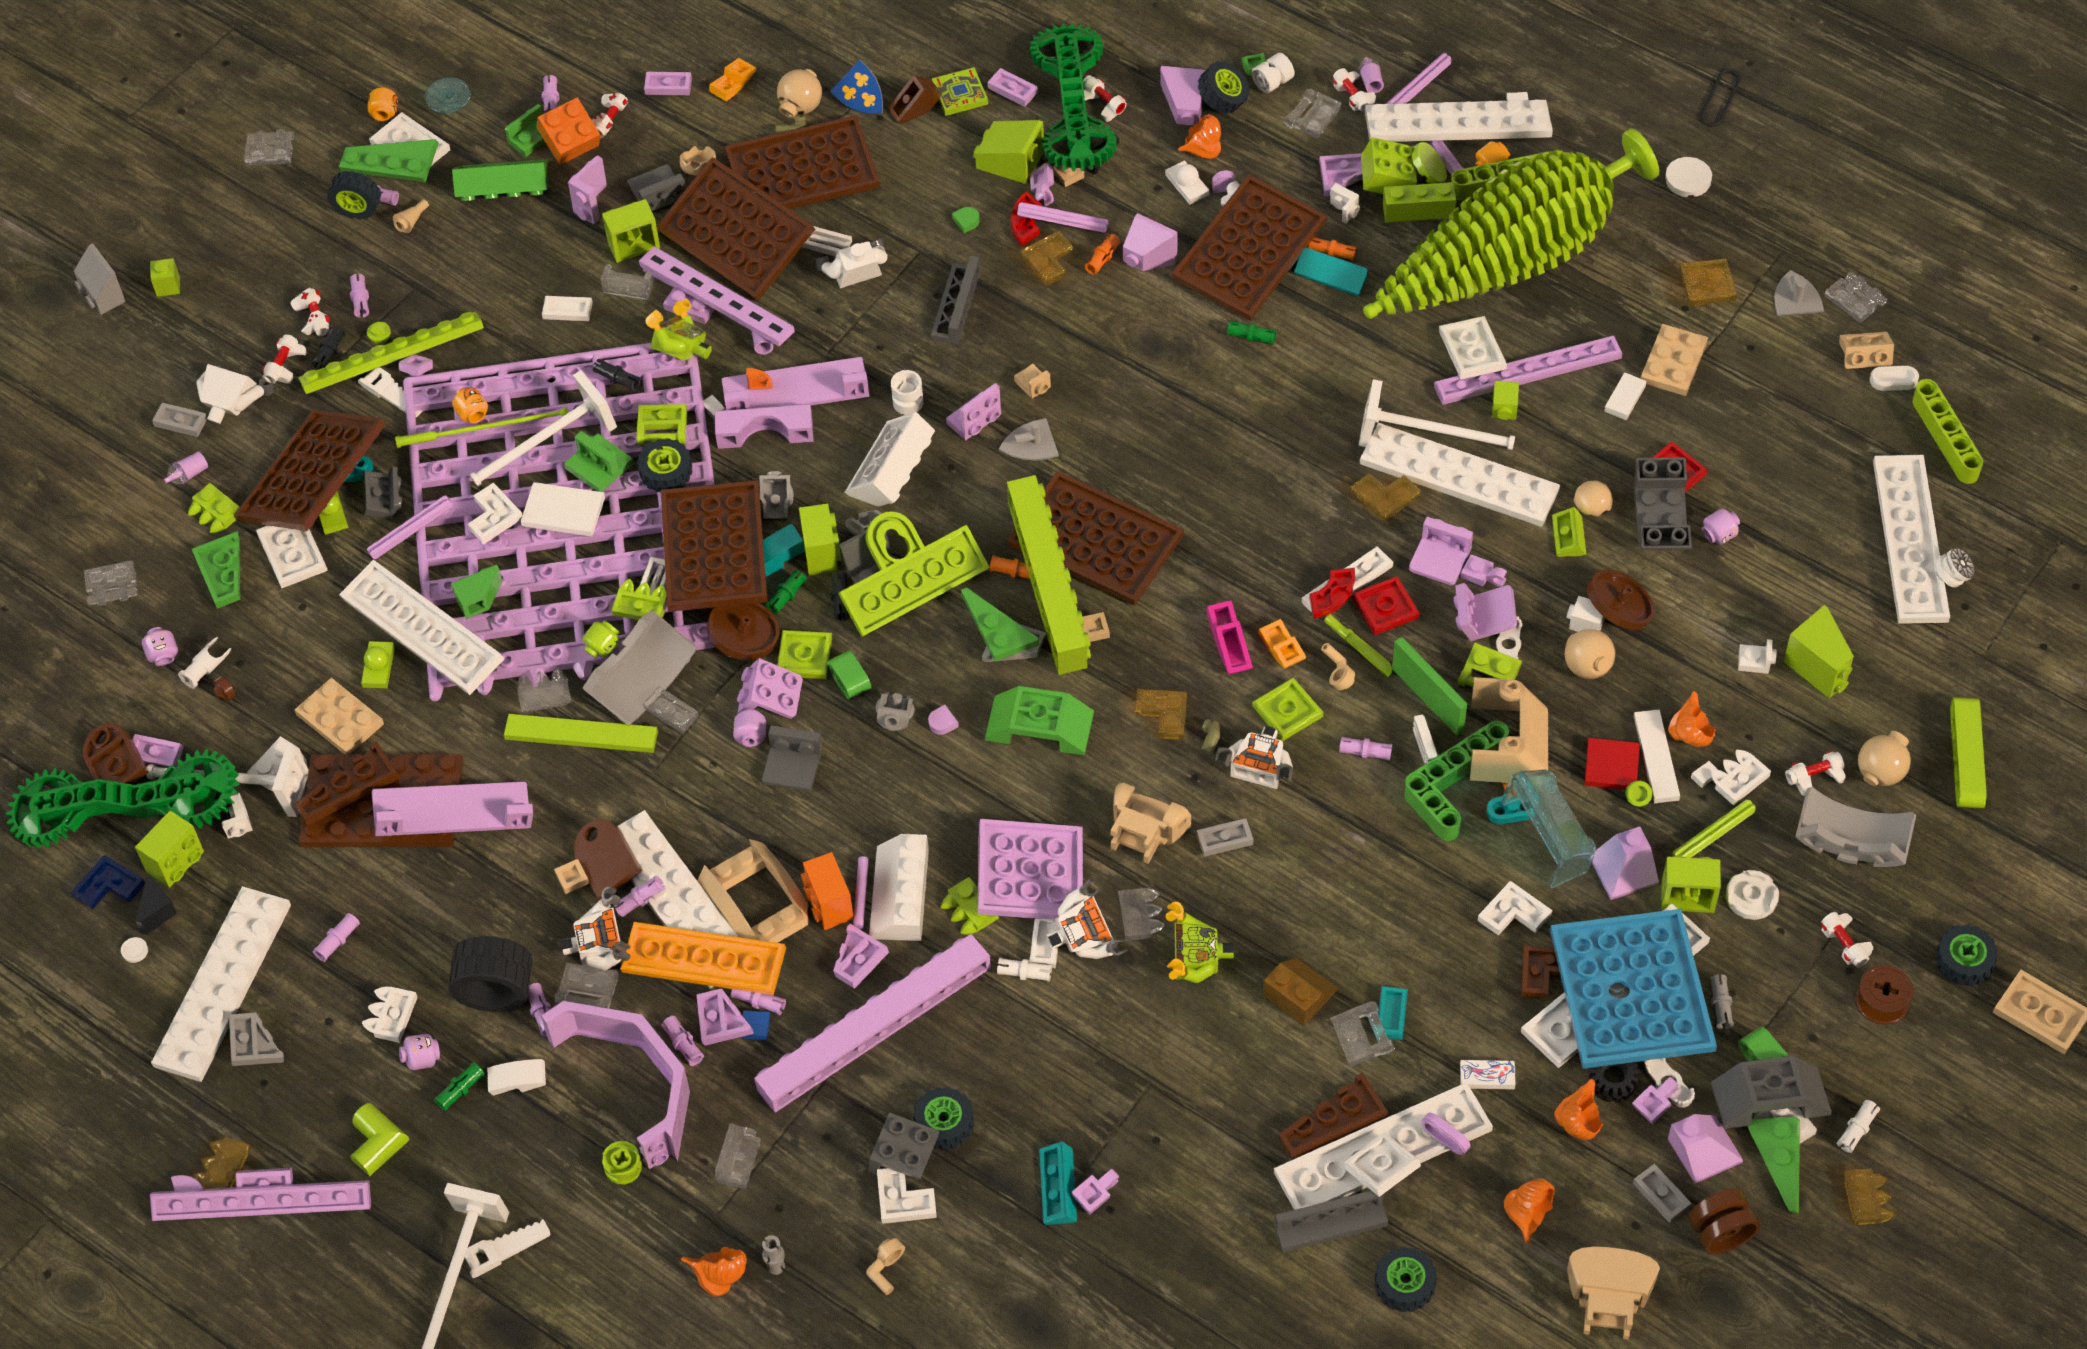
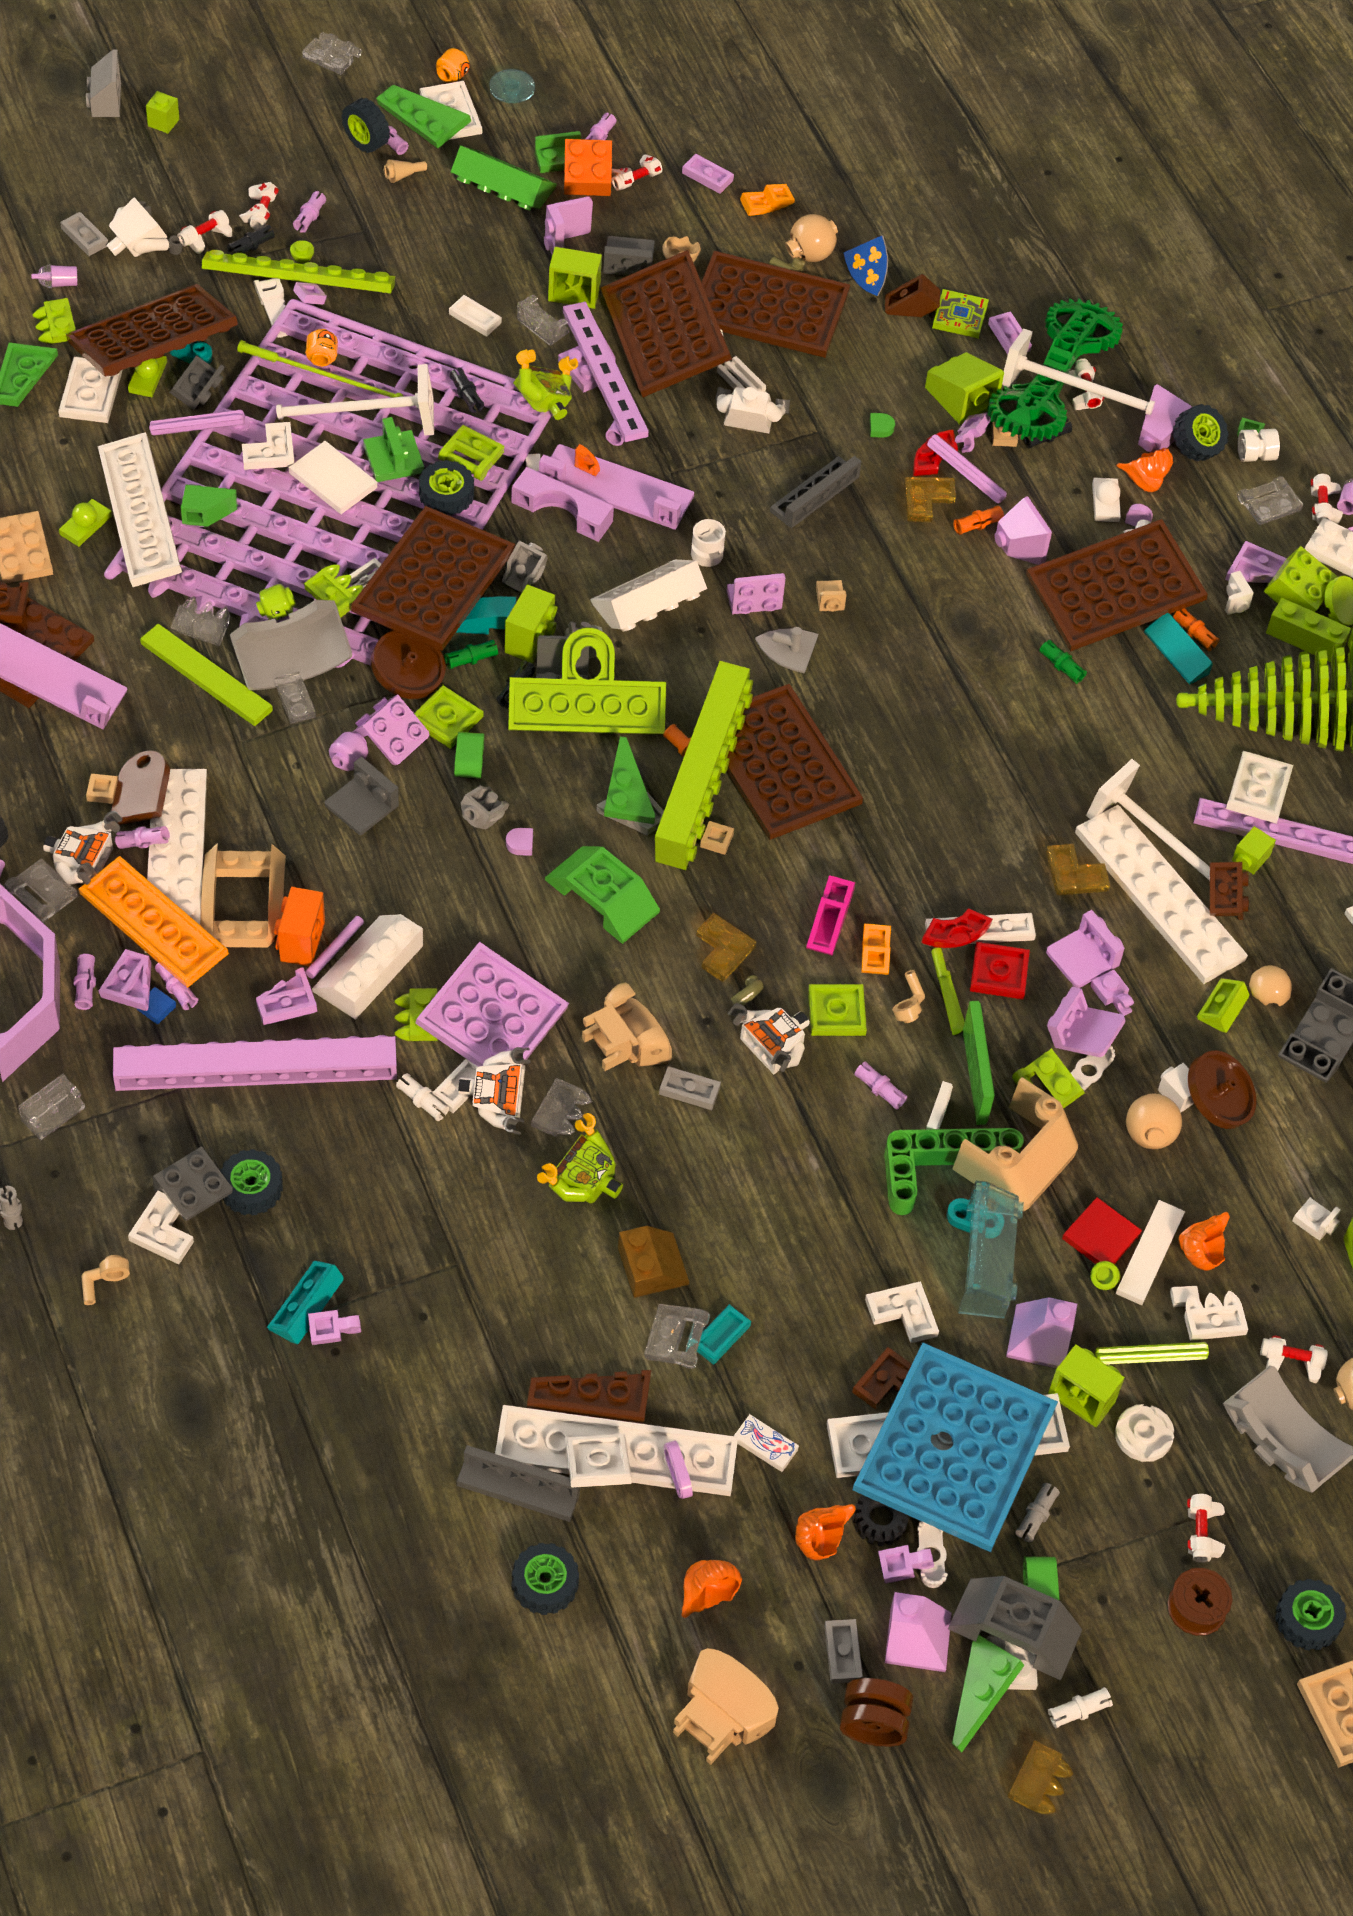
camera: 25 degrees right, 0 degrees up
none -> white tile [1001,329,1155,415]
none -> reddish brown bracket [1210,862,1249,920]

